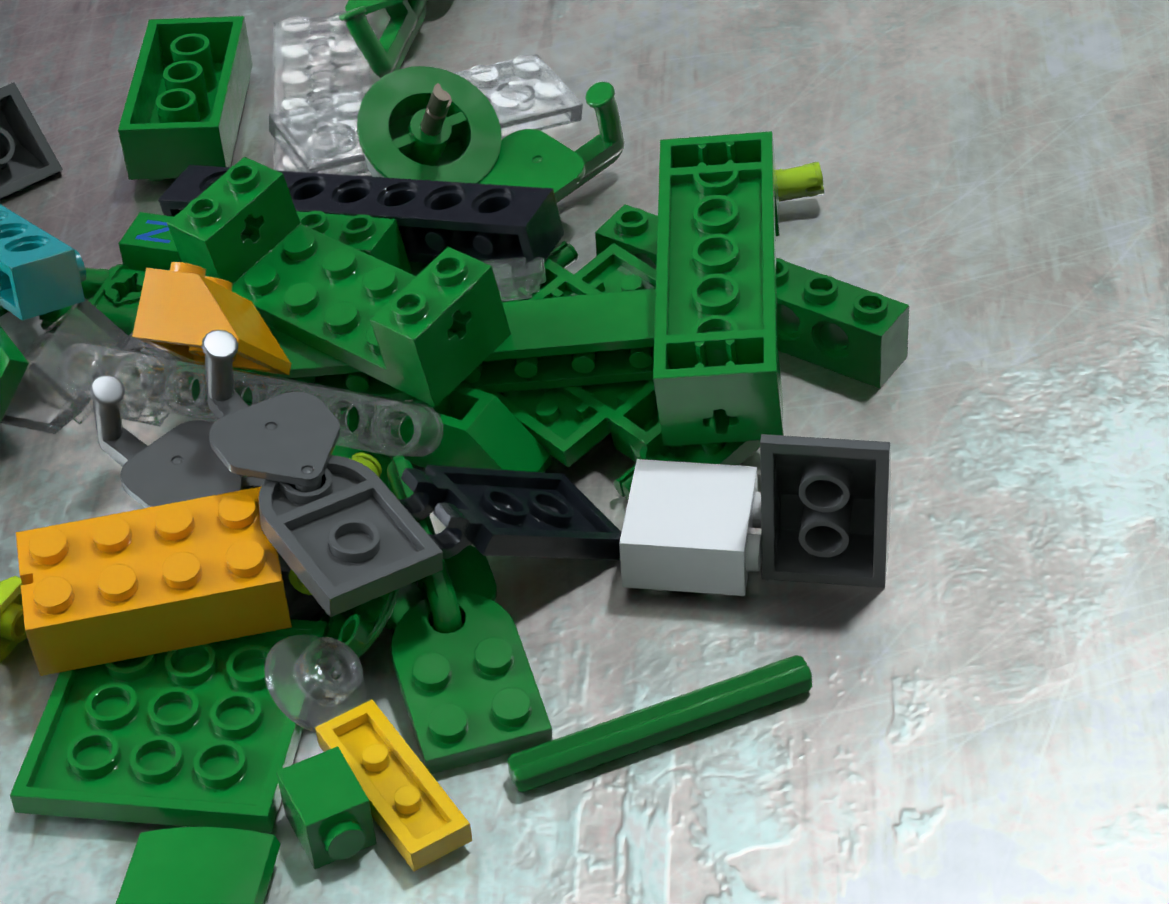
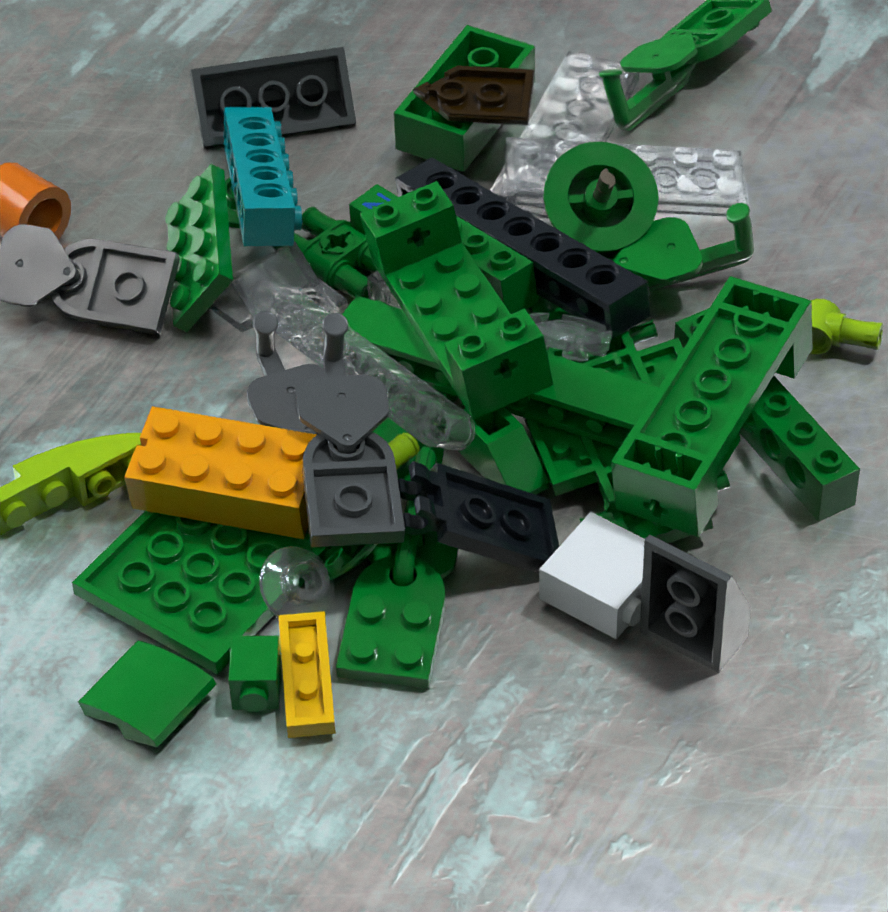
camera: 25 degrees right, 5 degrees up
light orange slope [132,262,291,375] -> none
green axle [508,655,812,792] -> none
none -> dark brown tile [413,66,535,126]

